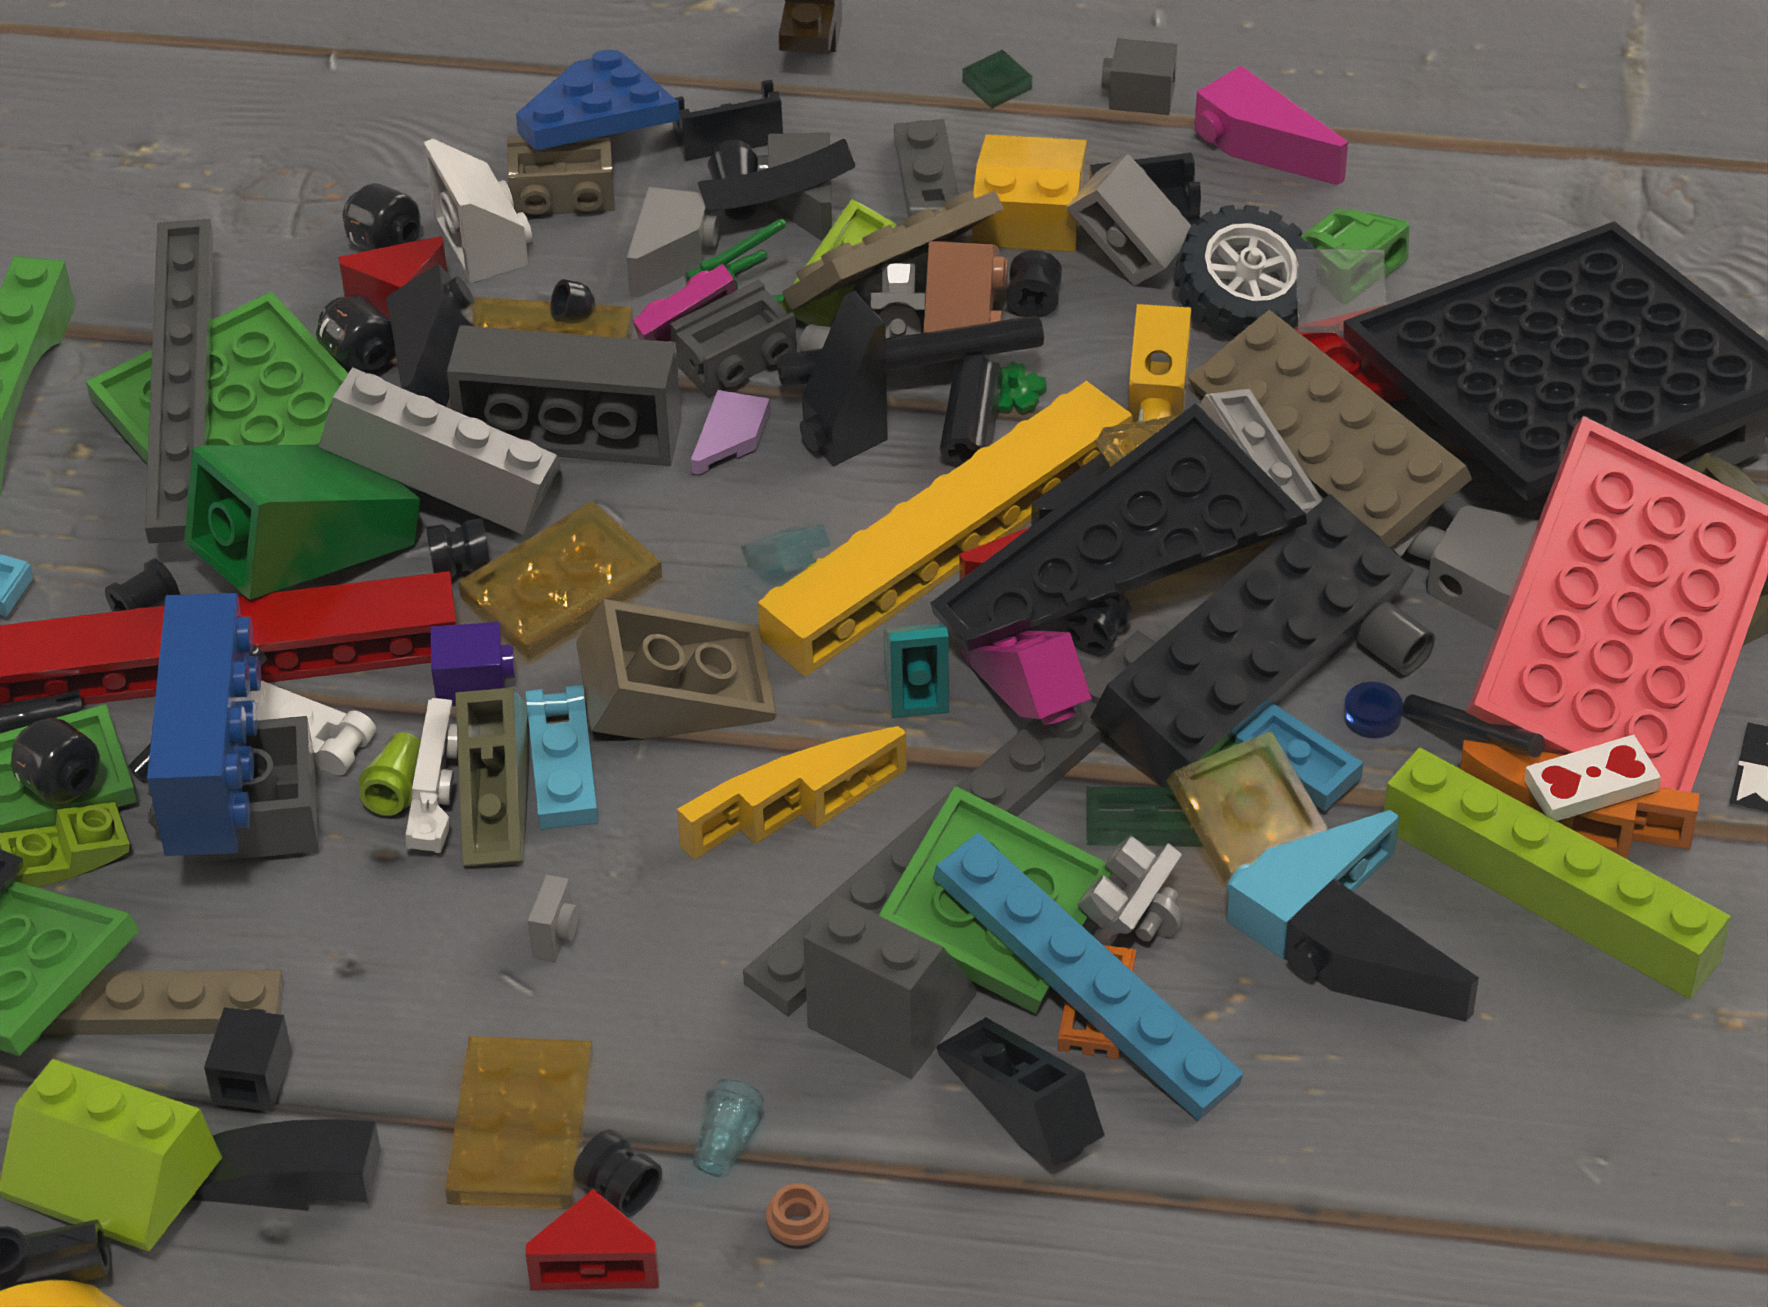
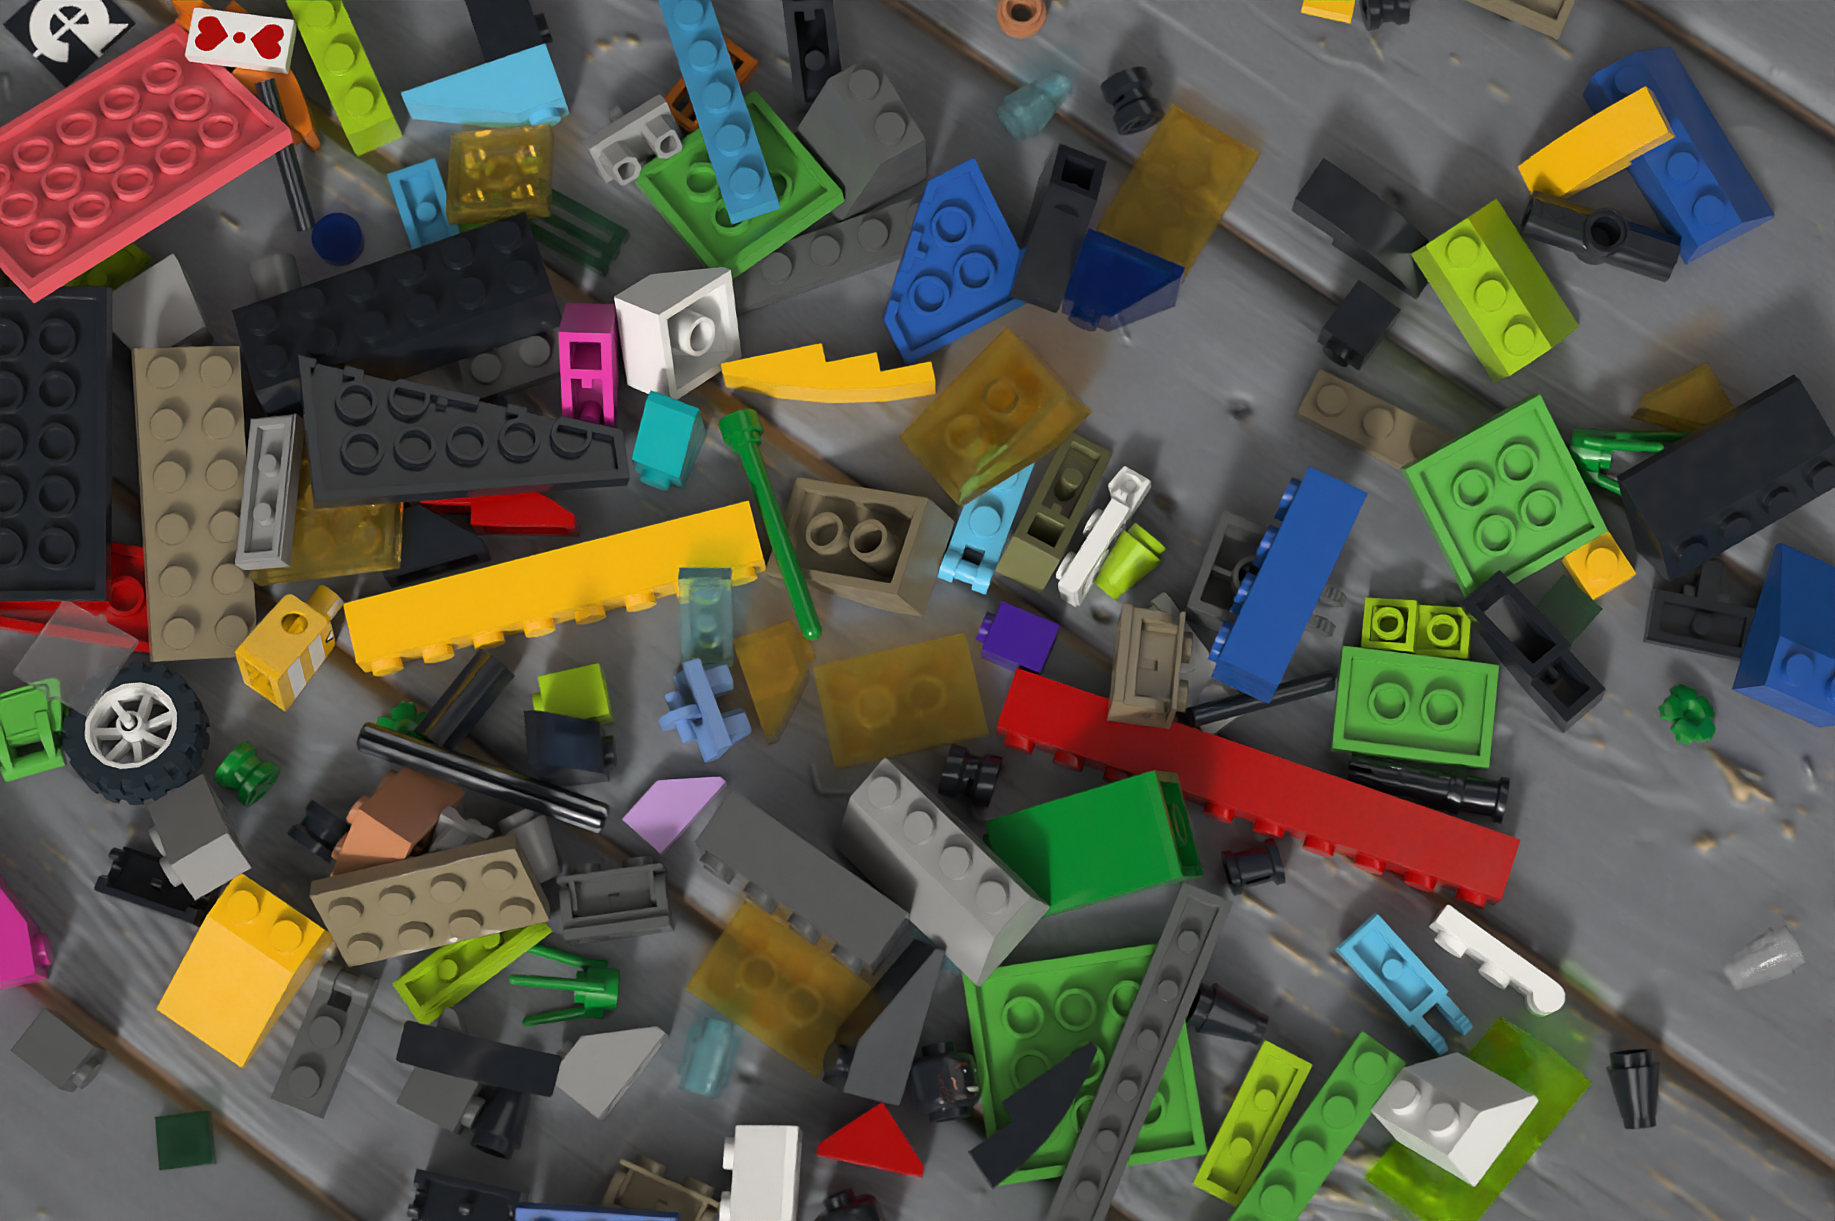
camera: 150 degrees left, 30 degrees up
black head [11,717,100,805] -> none
red slope [525,1189,659,1290] -> none
light grey plate [528,874,579,962] -> none
black hinge [550,279,596,324] -> none
dark pink plate [633,264,737,342] -> none
none -> green wheel [214,741,281,808]
none -> lime brick [532,663,615,725]
none -> white slope [614,267,742,400]
none -> medium blue hips [658,658,752,763]
none -> clear light blue brick [677,1016,741,1099]
none -> green piece [718,409,822,641]
none -> clear yellow slope [732,619,816,746]
none -> blue plate [881,158,1027,365]
none -> clear yellow slope [899,327,1092,507]
none -> black slope [968,1042,1097,1190]
none -> black slope [1009,143,1107,313]
none -> clear blue slope [1061,228,1185,332]
none -> dark tan hinge [1107,604,1193,729]
none -> black cone [1185,983,1269,1045]
none -> lime plate [1191,1040,1313,1208]

